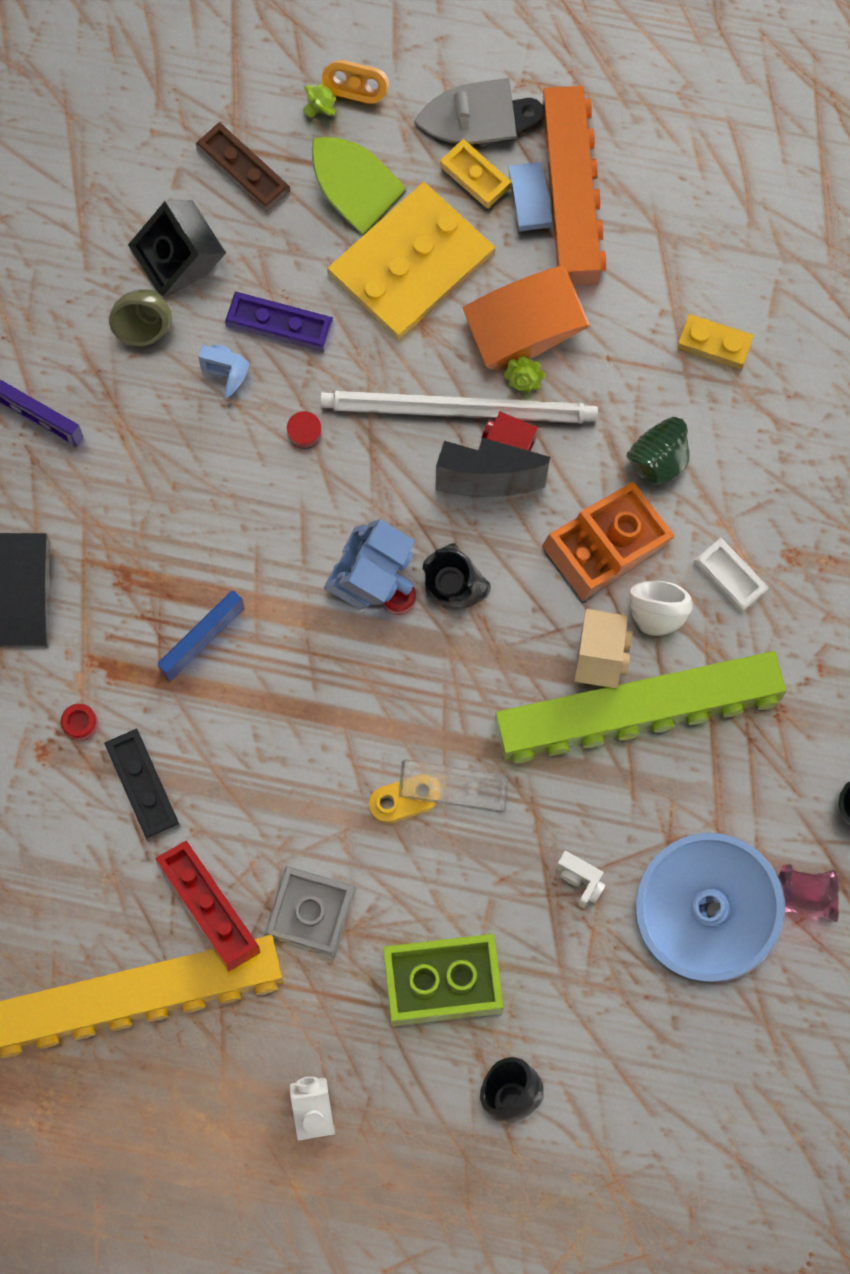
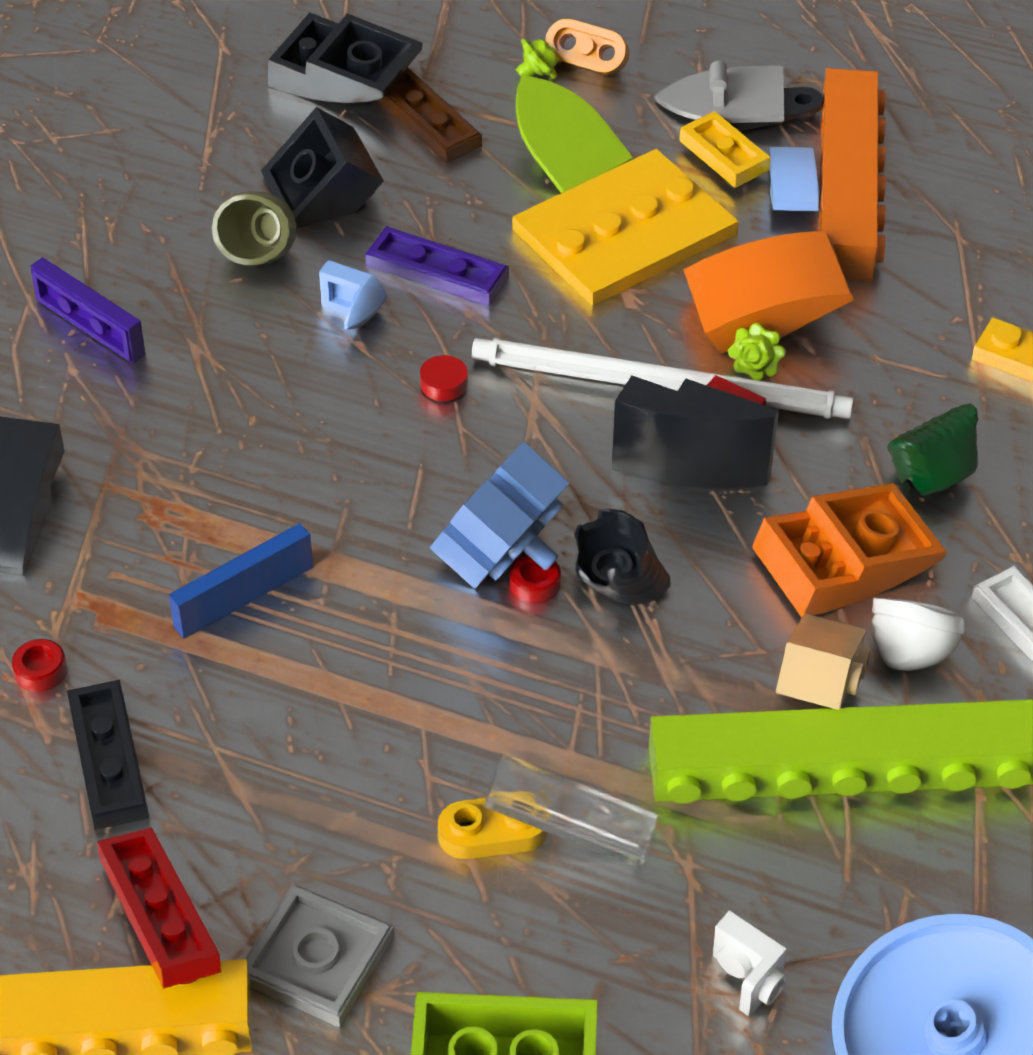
camera: 10 degrees right, 25 degrees down
none -> black slope [268,12,423,103]

